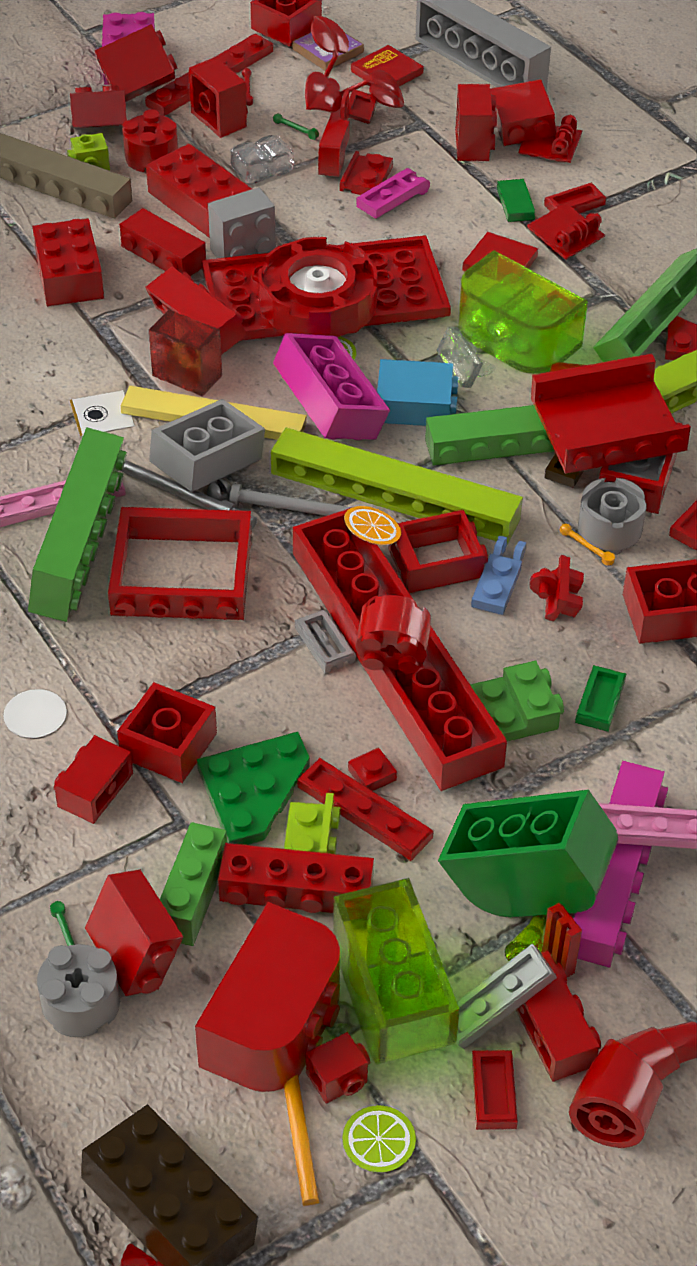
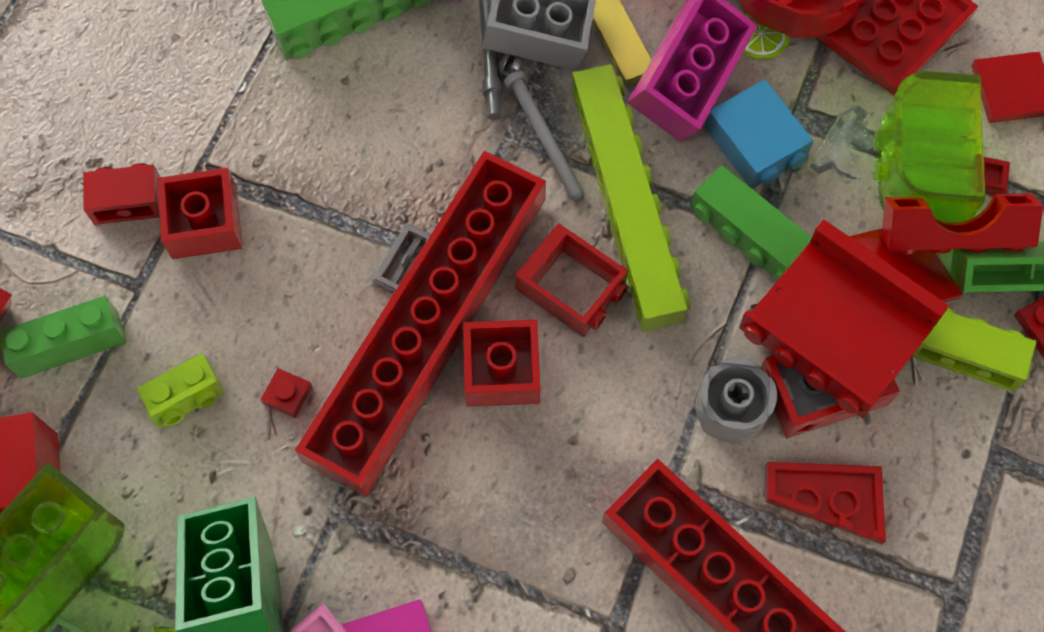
camera: 55 degrees right, 20 degrees up
white sticker [3,689,67,738] -> none
red window [108,507,252,620] -> none
green plate [197,731,310,845] -> none
red brick [218,843,374,917] -> none
red tile [297,758,434,861] -> none
light orange sticker [344,506,401,545] -> none
red brick [356,595,431,674] -> none
bright green plate [470,660,564,741] -> none
medium blue hinge [471,536,526,615] -> none
red hips [529,555,584,622] -> none
light orange hinge [559,523,615,566] -> none
green tile [575,665,627,732] -> none
none -> red brick [463,319,541,407]
none -> red arch [882,193,1043,255]

